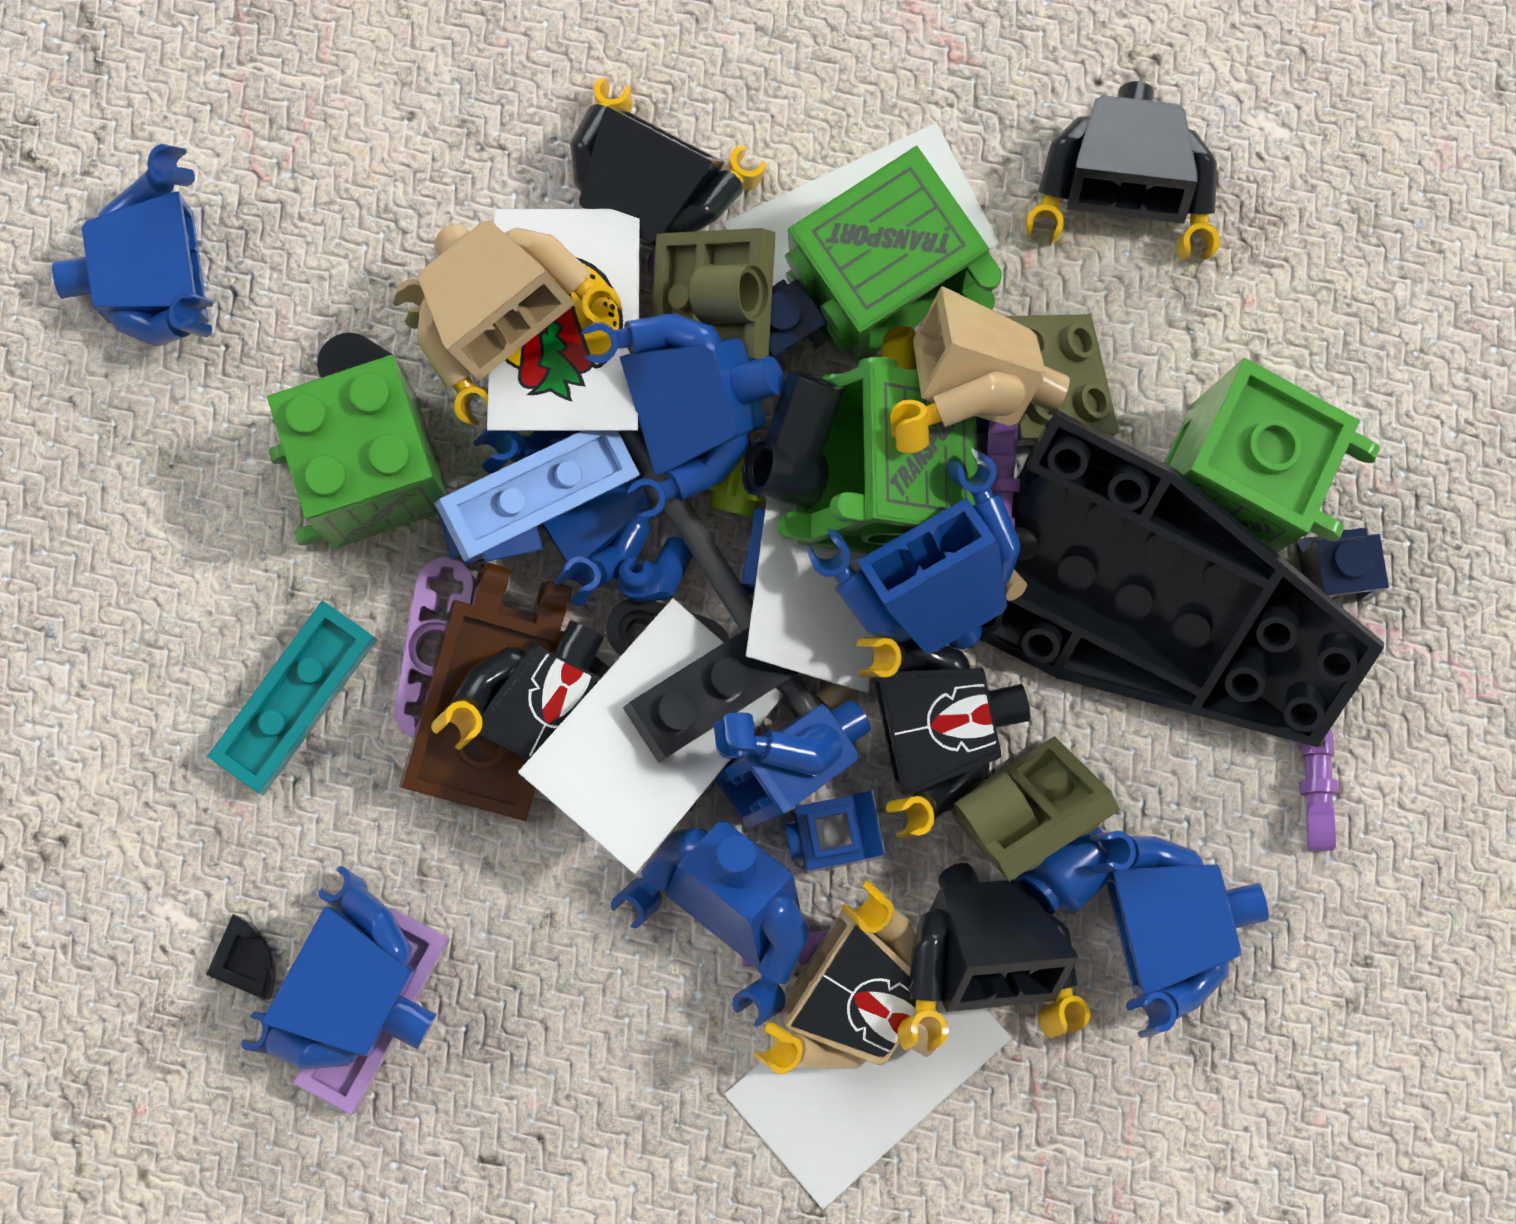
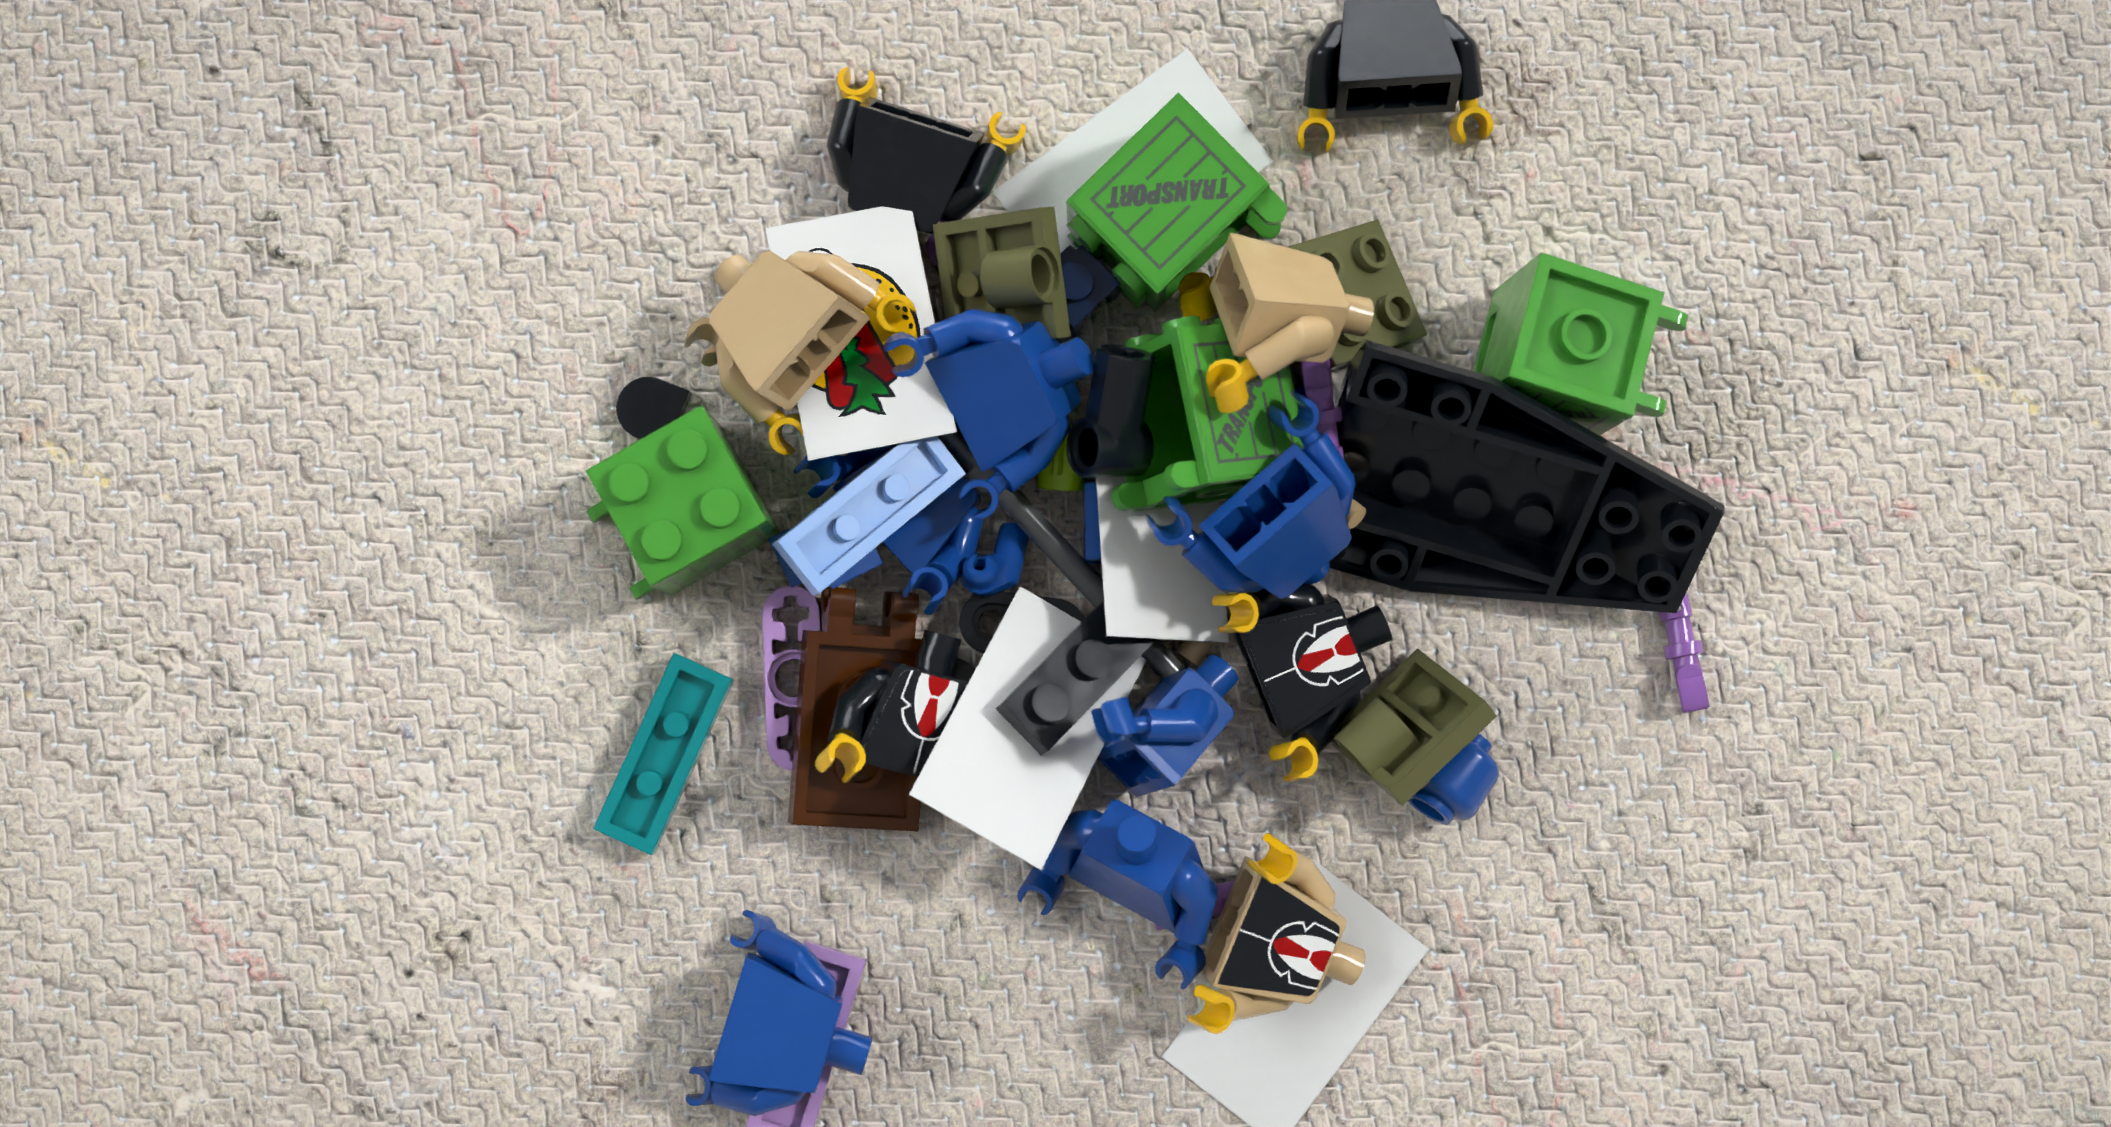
camera: 15 degrees left, 5 degrees up
blue torso [52,144,213,347] -> none
black tile [206,914,275,1000] -> none
blue window [784,790,886,873] -> none
black torso [897,863,1090,1051] -> none
blue torso [1090,831,1269,1038] -> none
dark blue window [1296,527,1389,602] -> none

